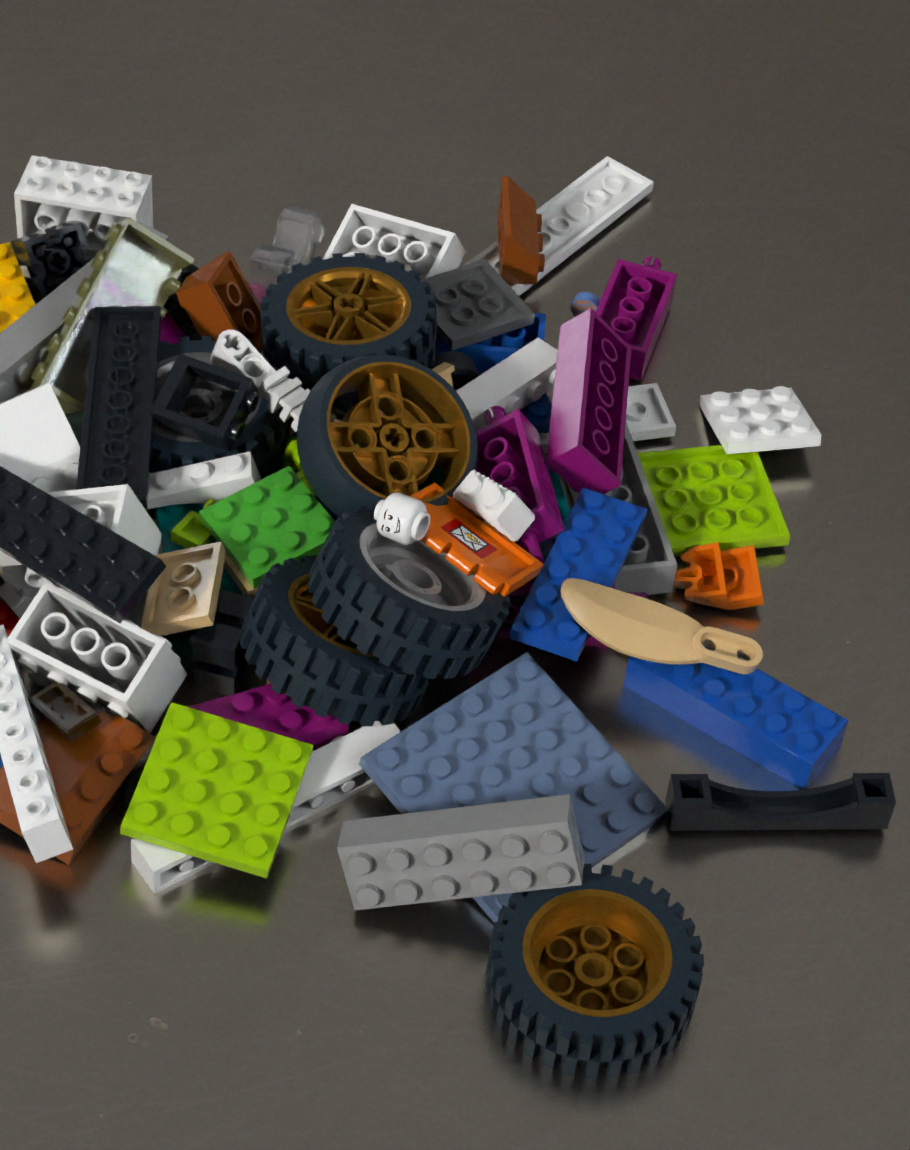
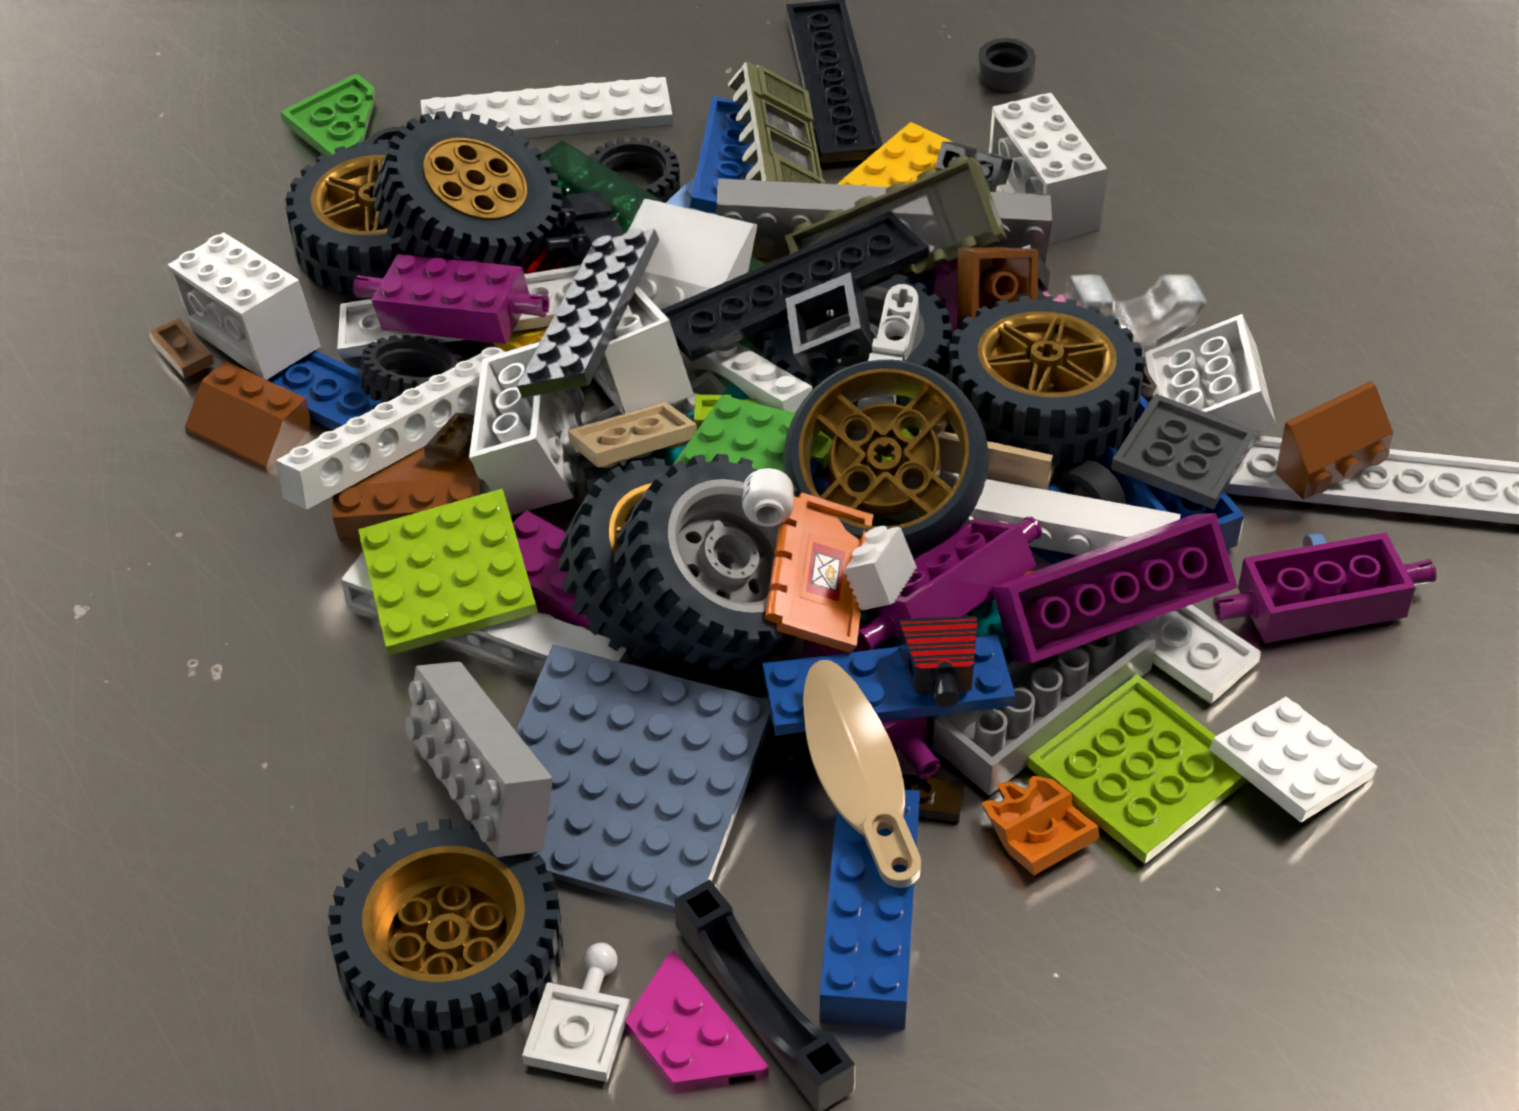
camera: 65 degrees right, 0 degrees up
none -> white plate [522,943,630,1082]
none -> dark pink wing [625,950,769,1091]
none -> black torso [899,616,977,707]

